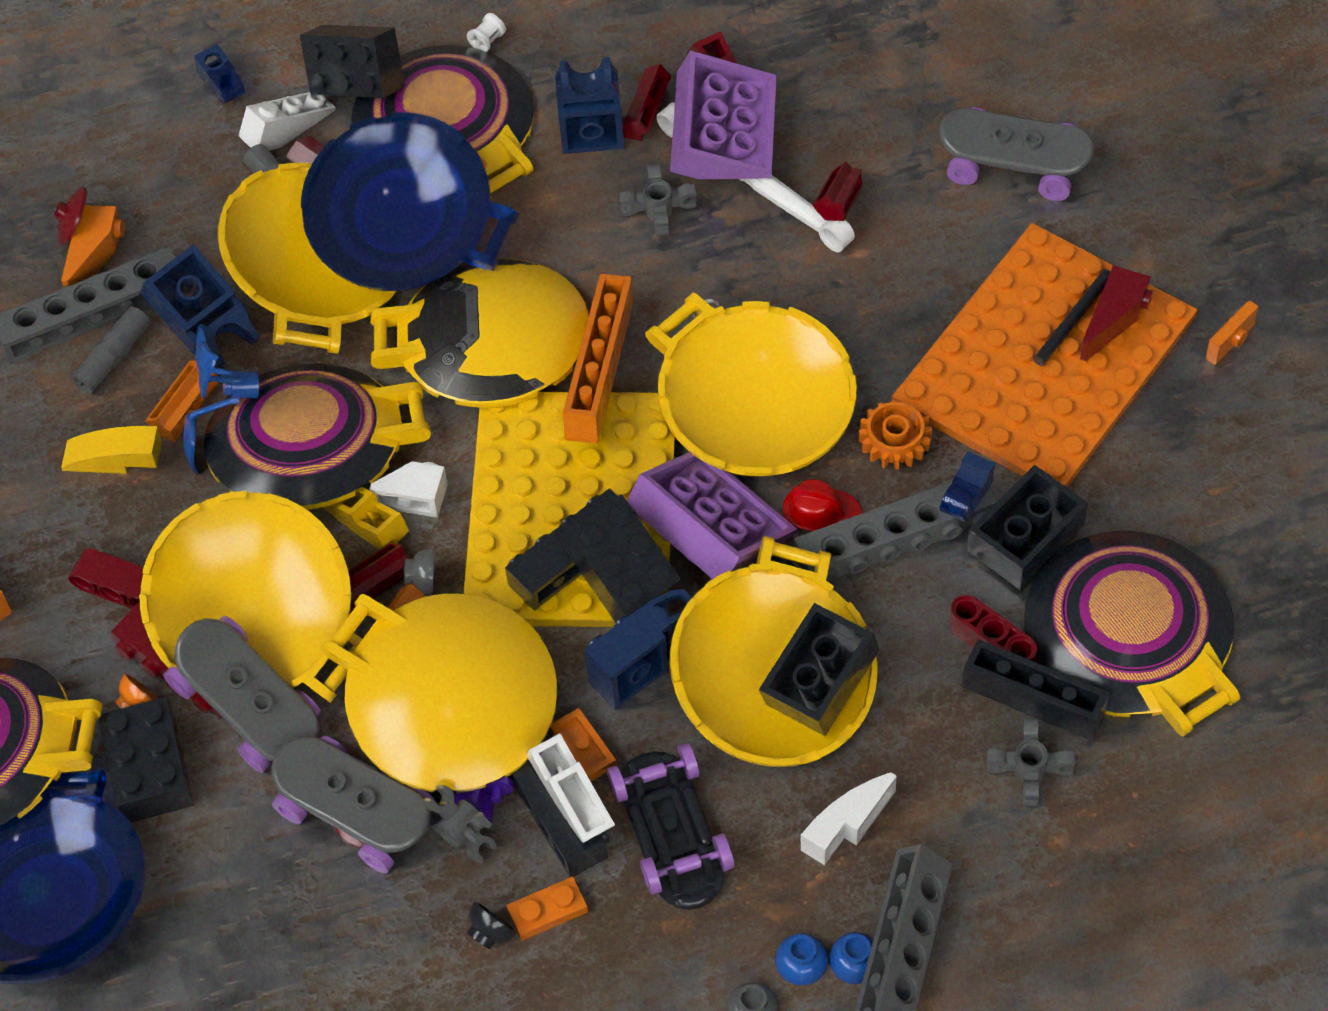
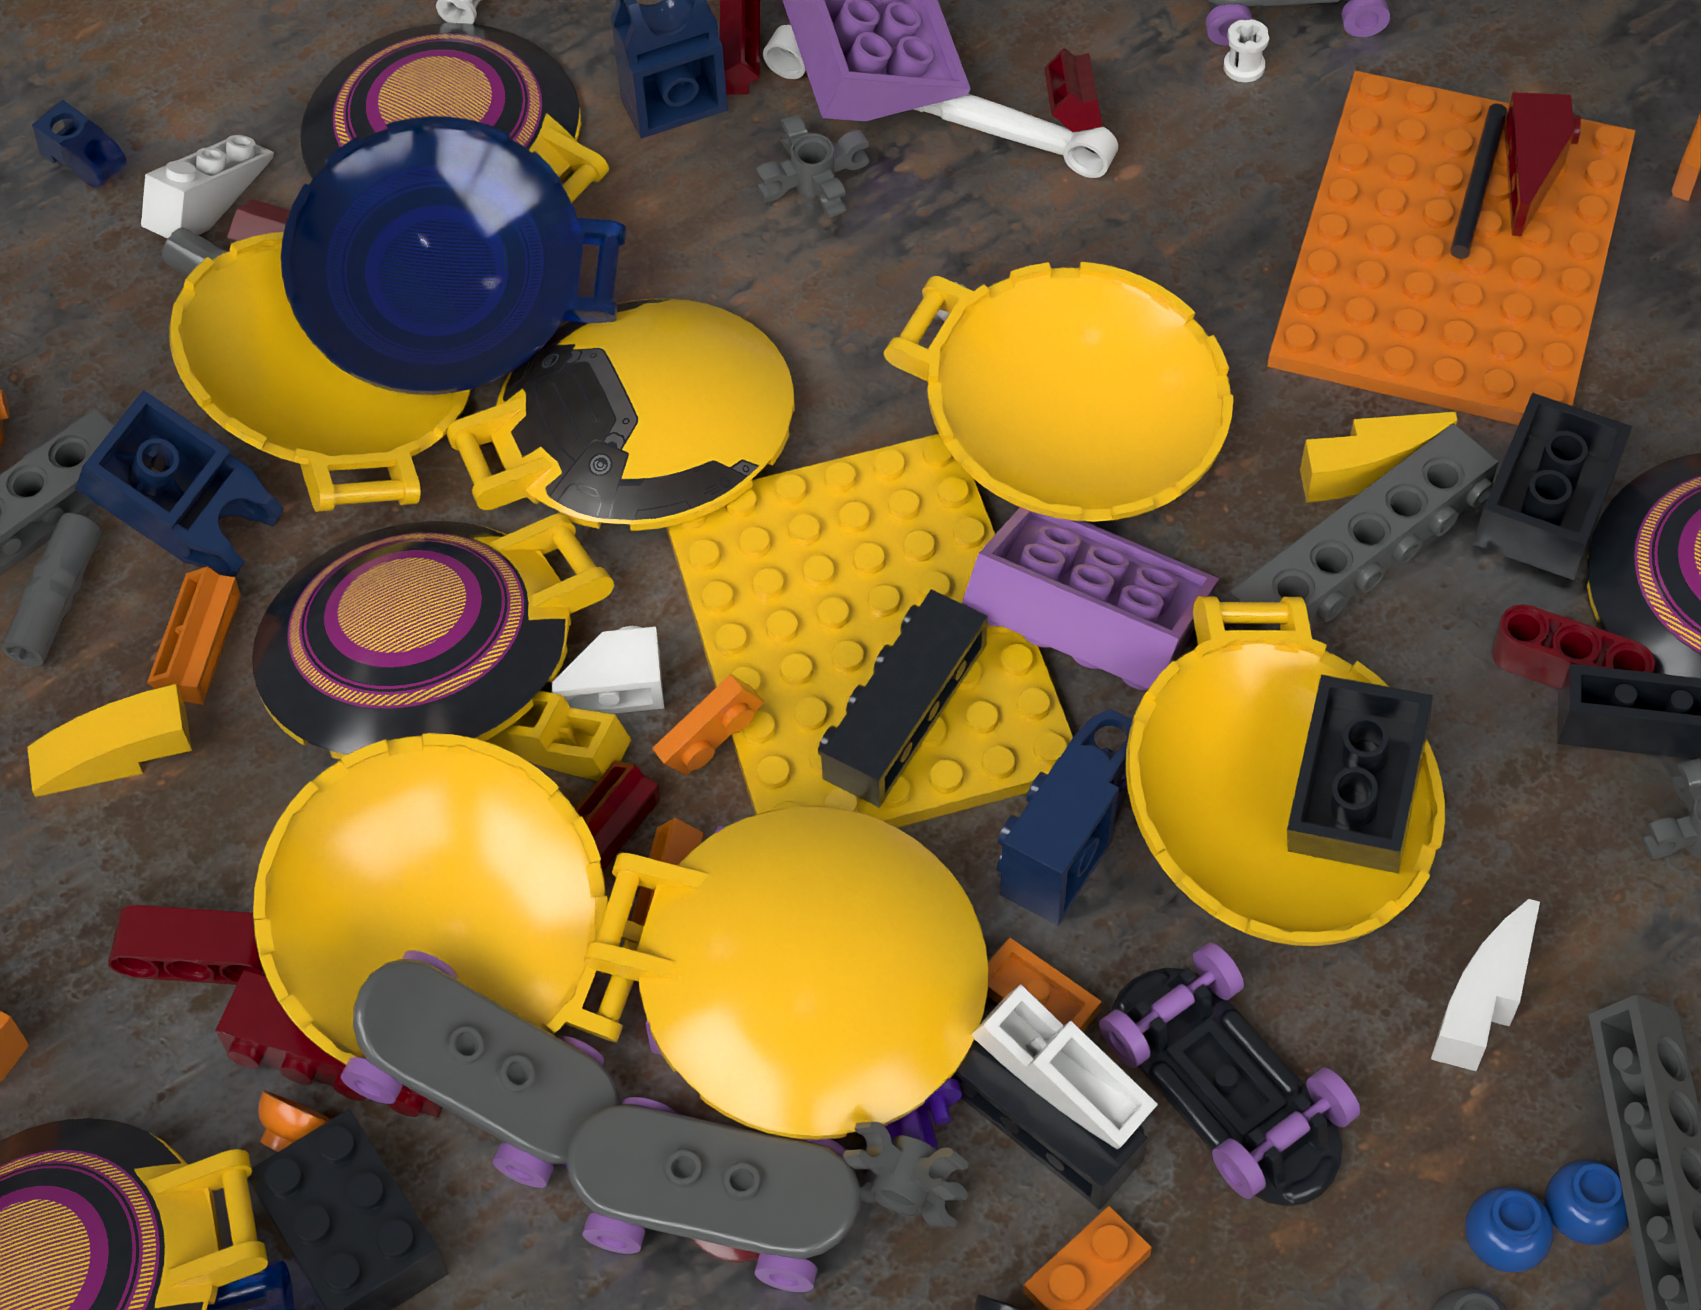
camera: 20 degrees left, 0 degrees up
blue plant [183,324,259,474] -> none
black brick [300,25,405,98] -> none
dark grey piece [403,548,434,597] -> none
black brick [558,494,681,623] -> none
orange brick [563,274,633,444] -> none
red piece [782,479,862,532] -> none
orange gear [859,400,932,470] -> none
leg [940,451,995,522] -> none
none -> orange plate [652,674,765,776]
none -> white bush [1223,19,1269,83]
none -> yellow slope [1300,412,1457,503]

